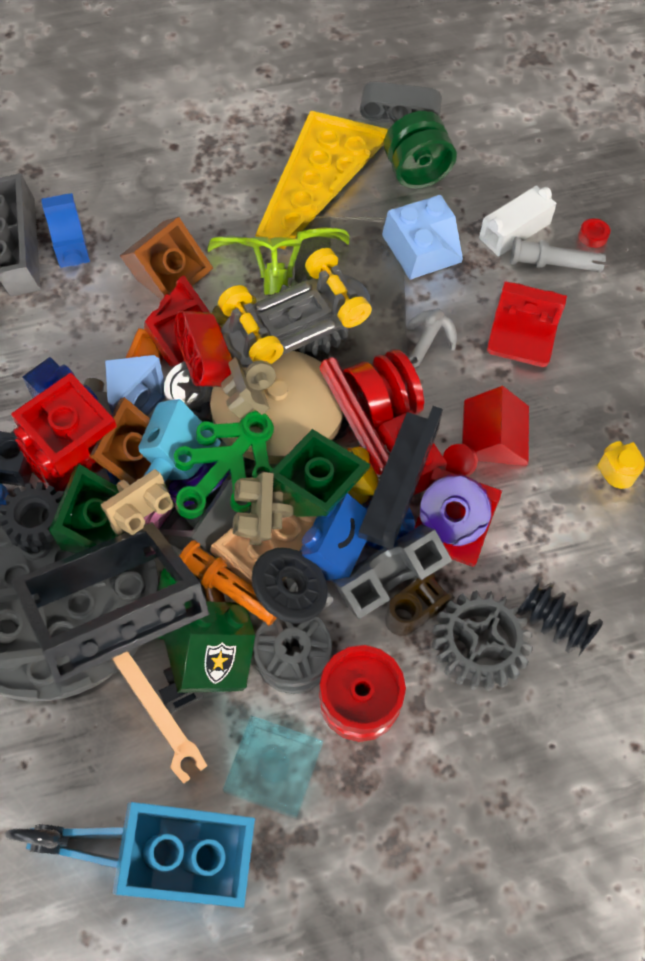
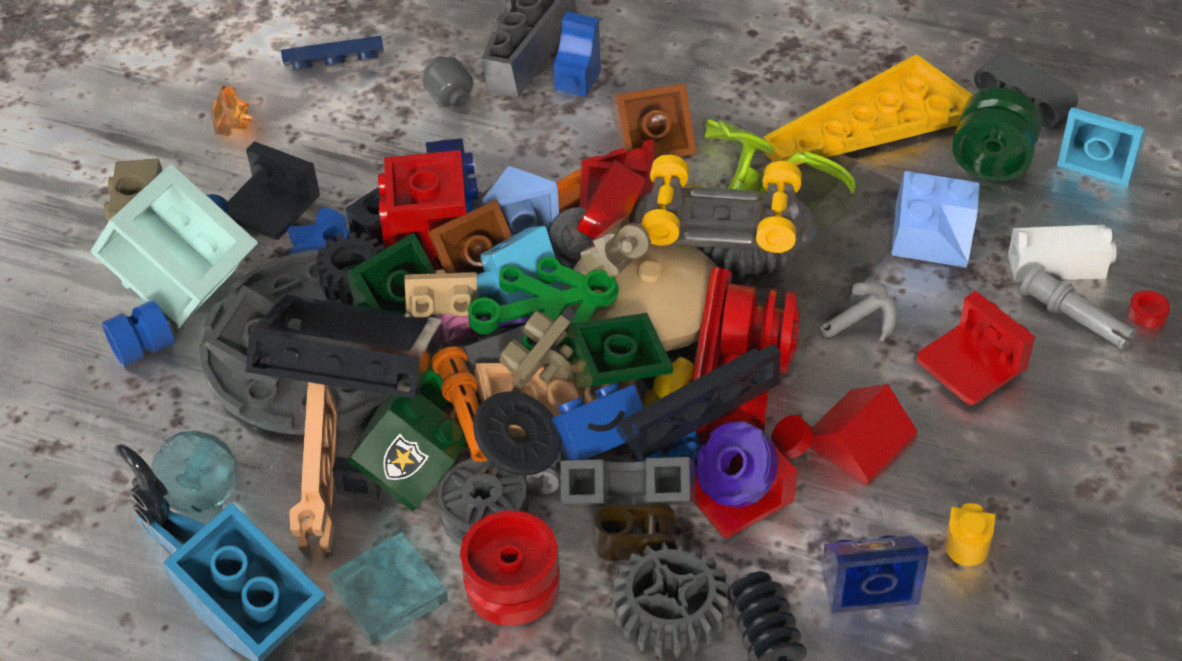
camera: 40 degrees right, 15 degrees down
none -> clear light blue tile [151,430,238,513]
none -> clear blue slope [821,535,929,613]
none -> medium azure slope [1057,107,1147,187]

